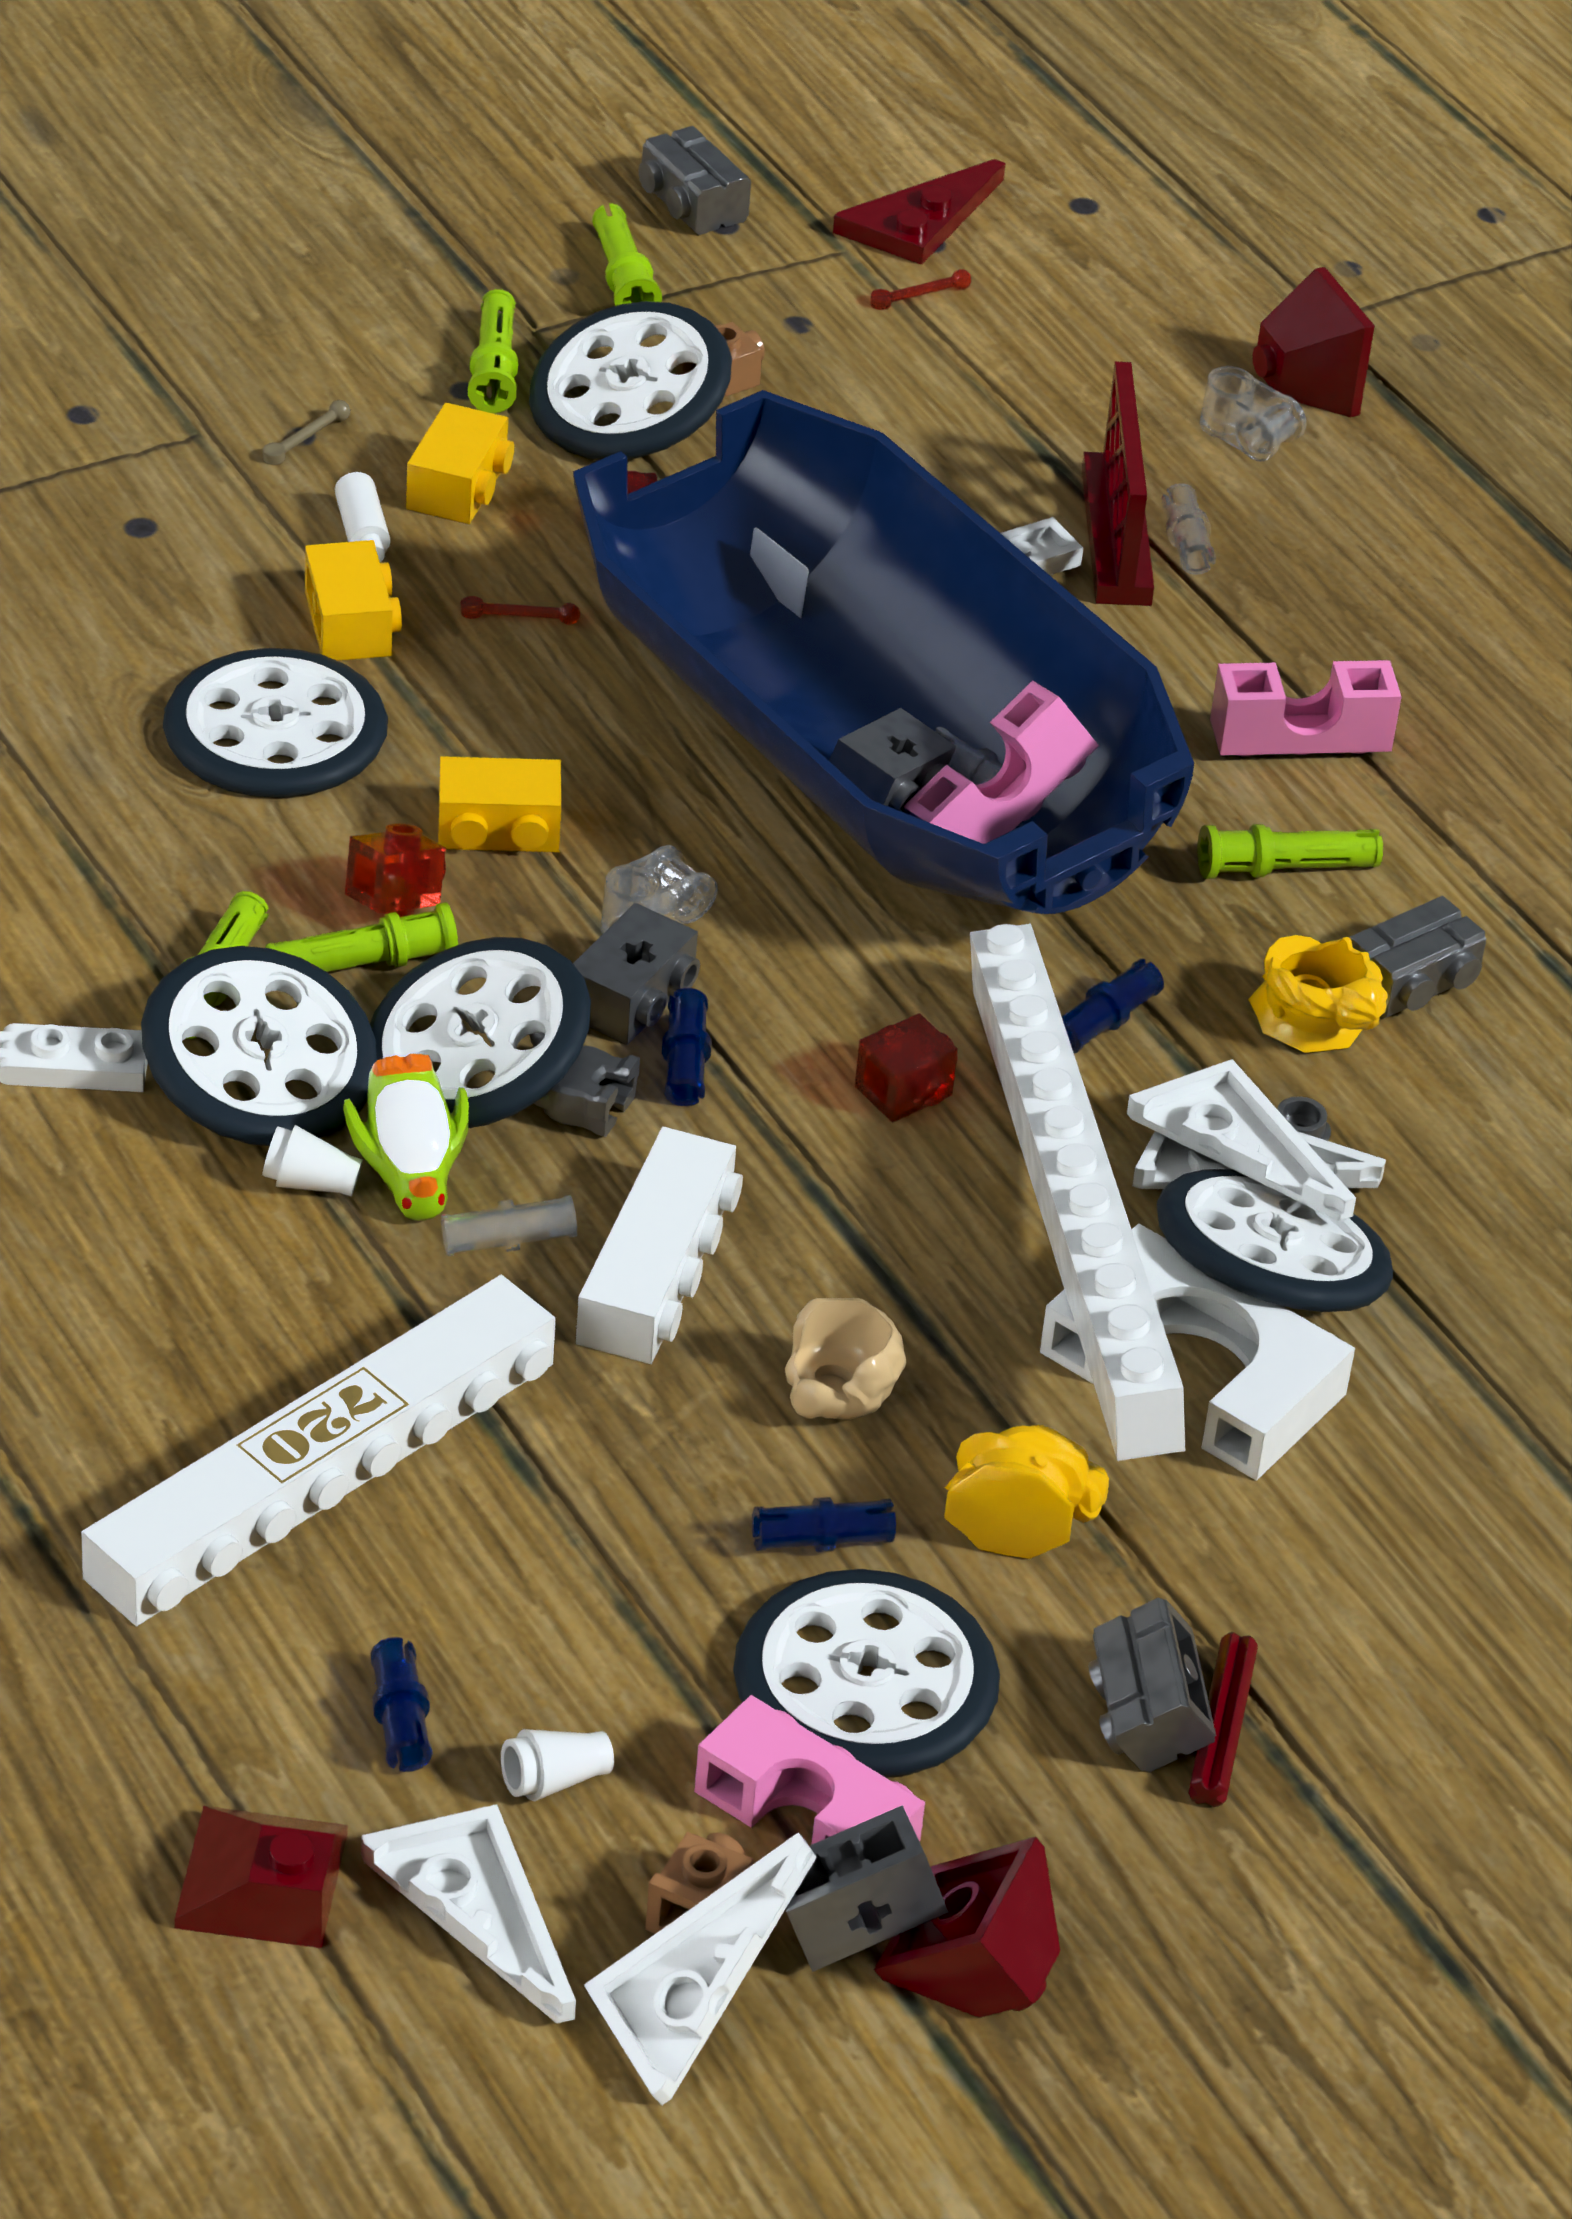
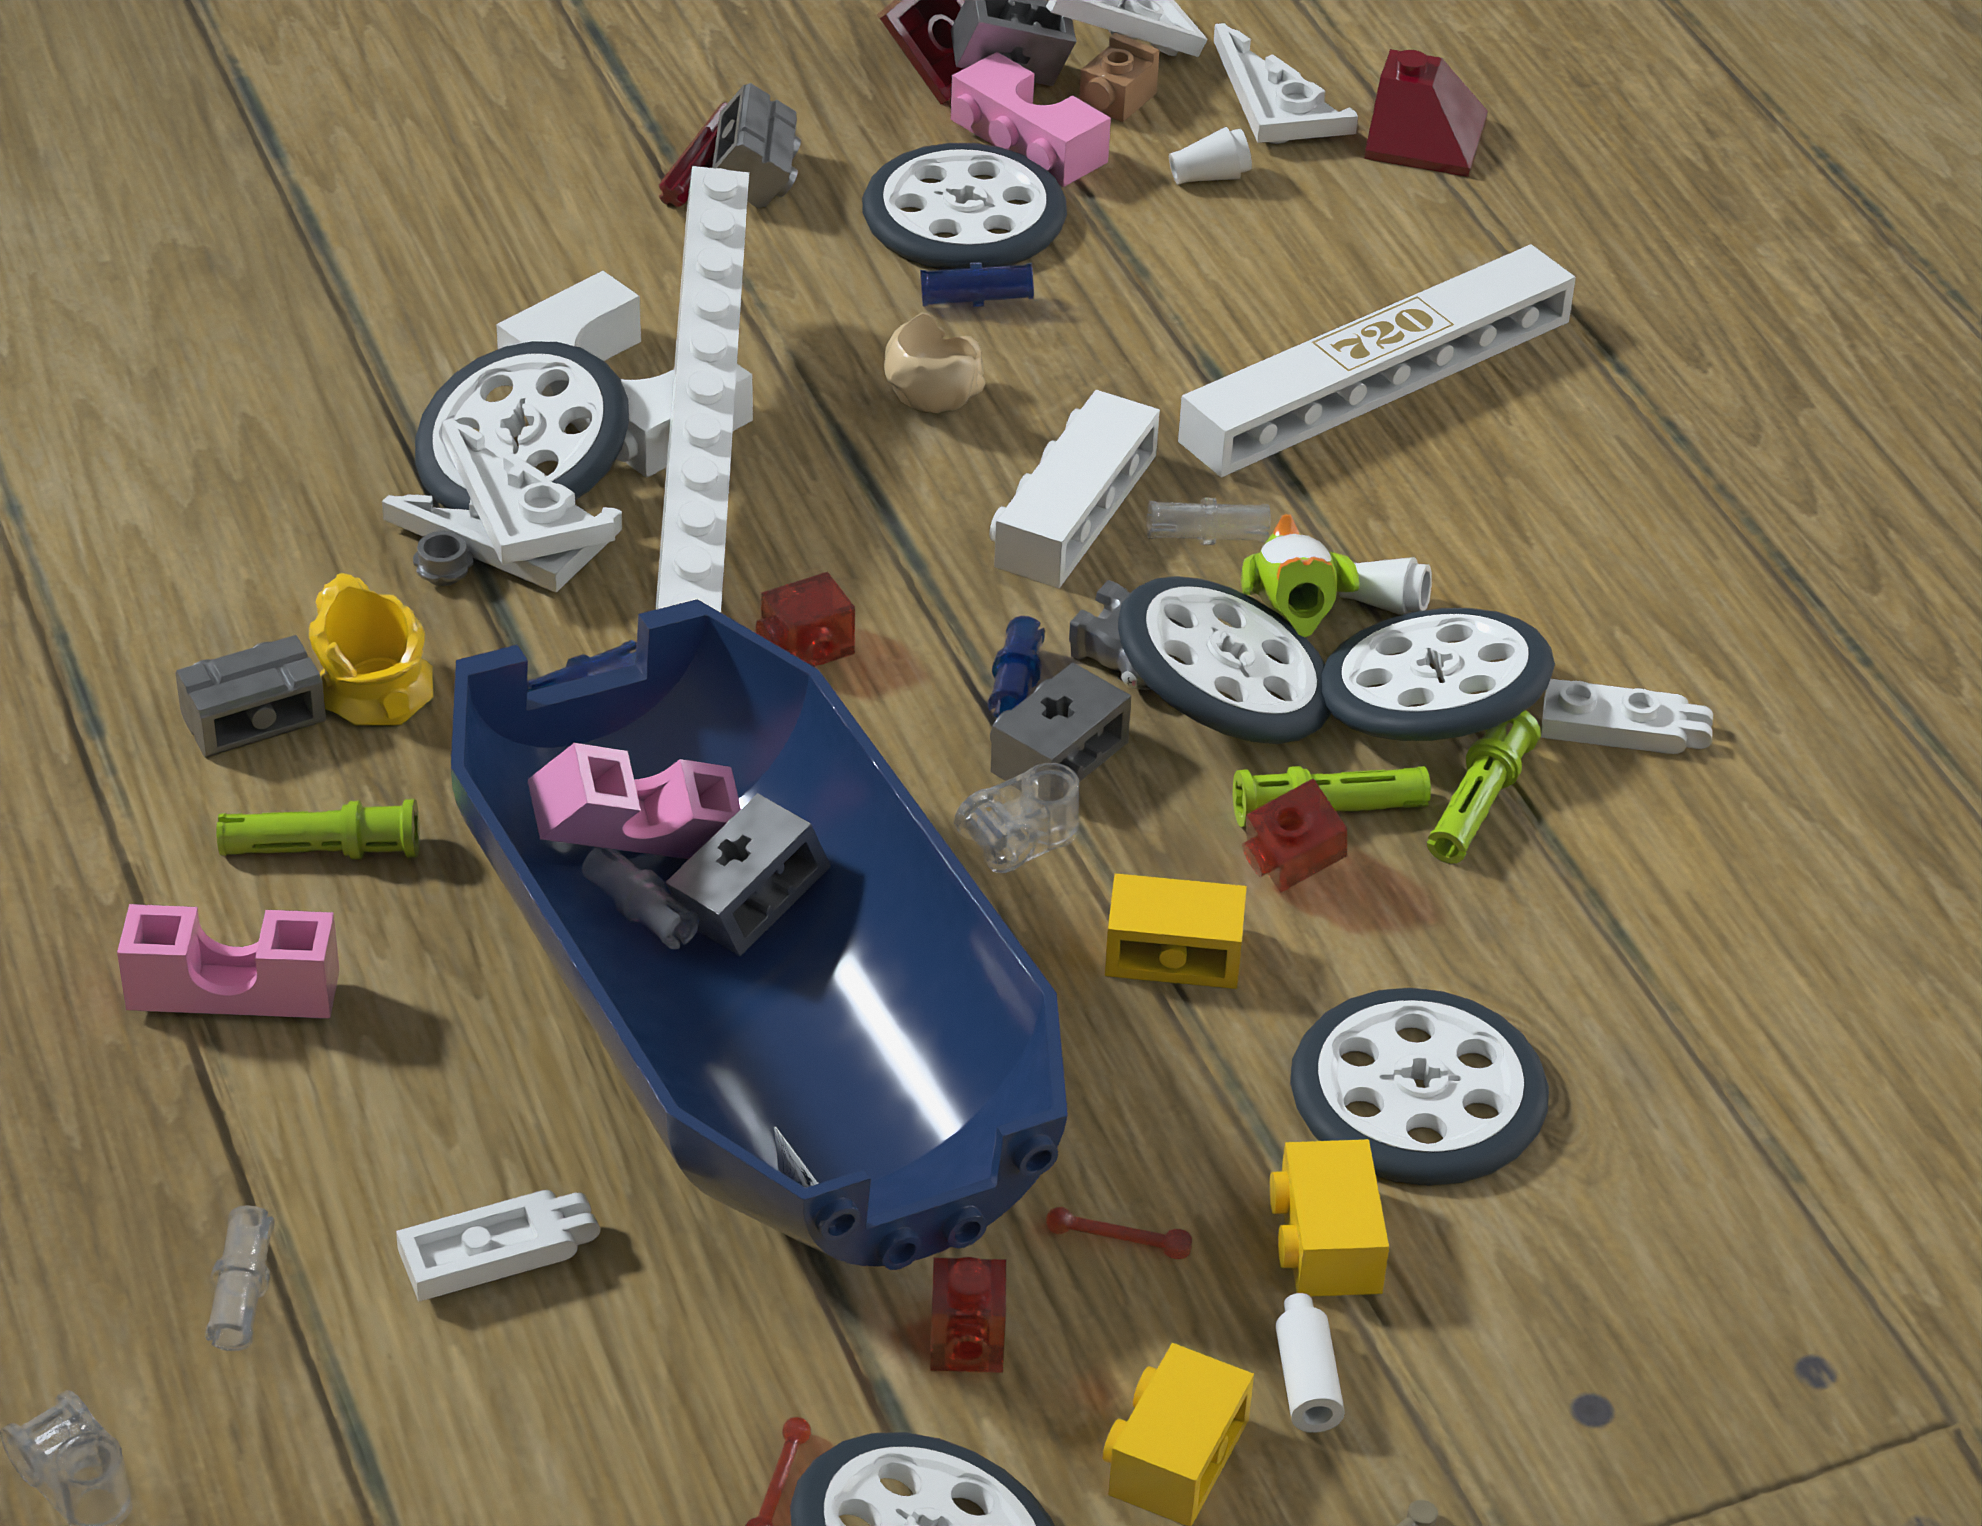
camera: 170 degrees left, 0 degrees up
clear blue pin [370,1637,432,1772] -> none
yellow piece [944,1425,1109,1559] -> none
dark red fence [1082,361,1154,606] -> none

